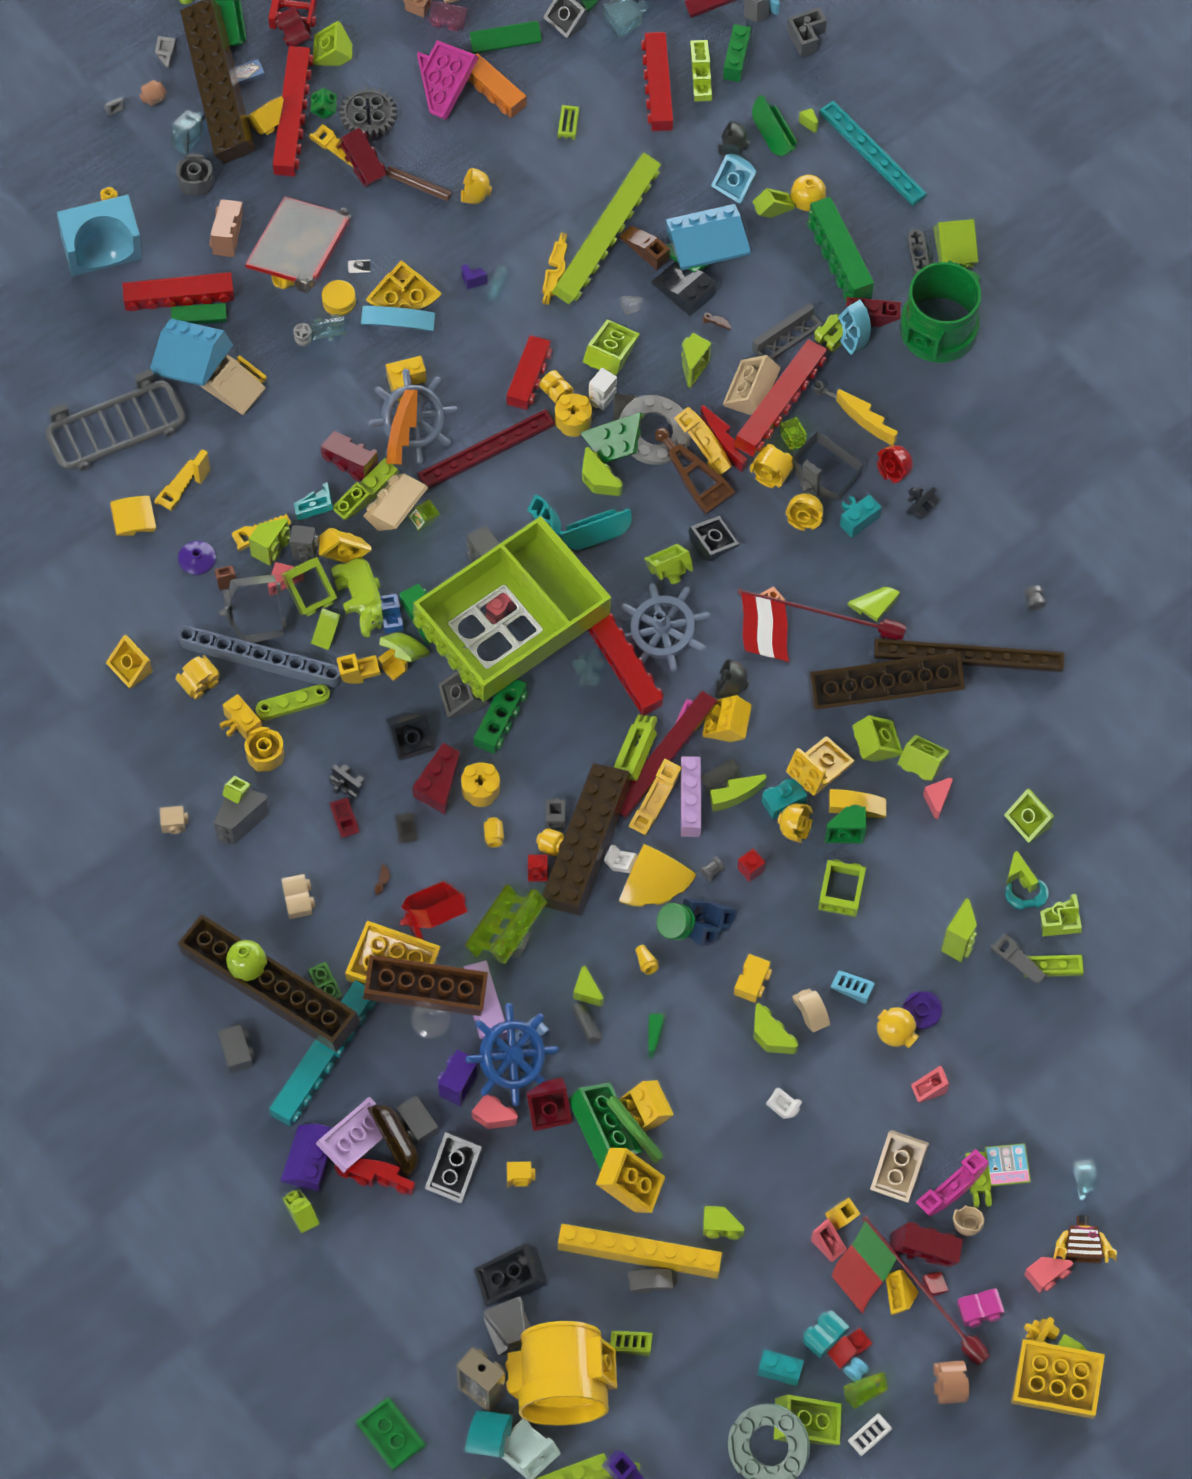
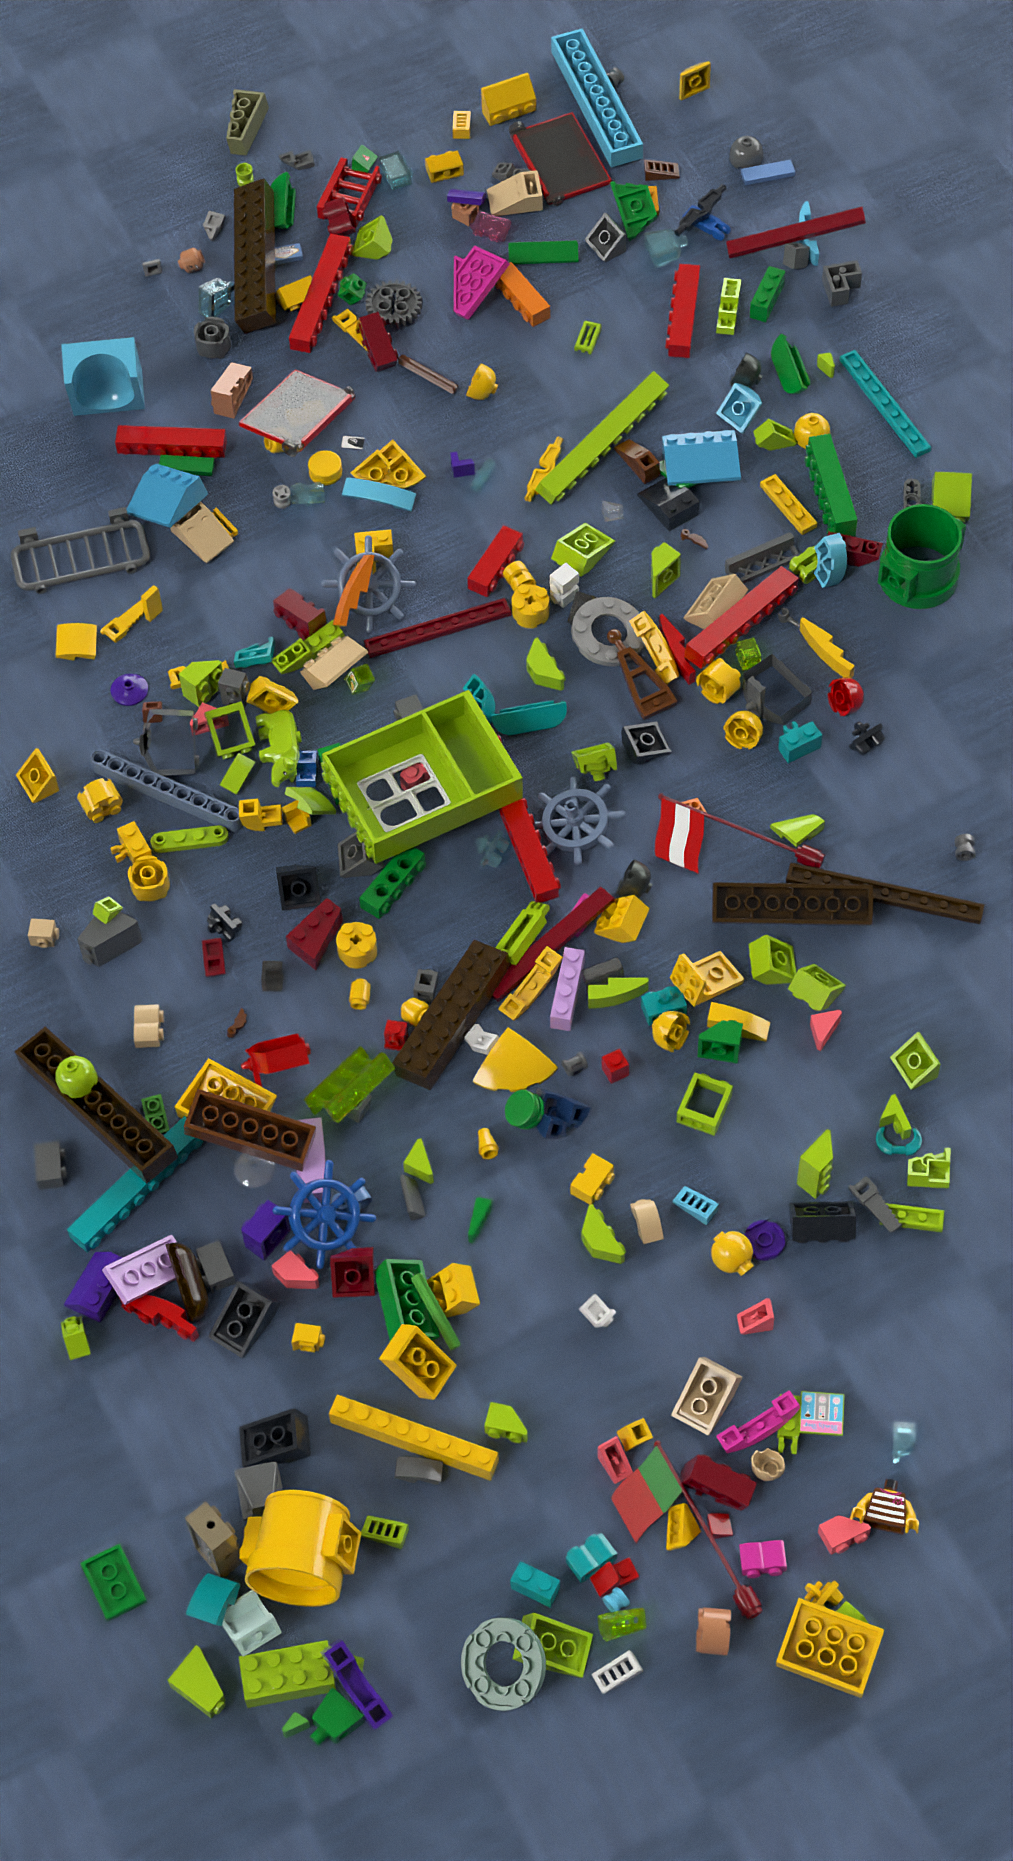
camera: 15 degrees right, 5 degrees down
wing [581,412,644,463] -> none
none -> yellow plate [760,474,817,535]
none -> black slope [789,1201,856,1243]

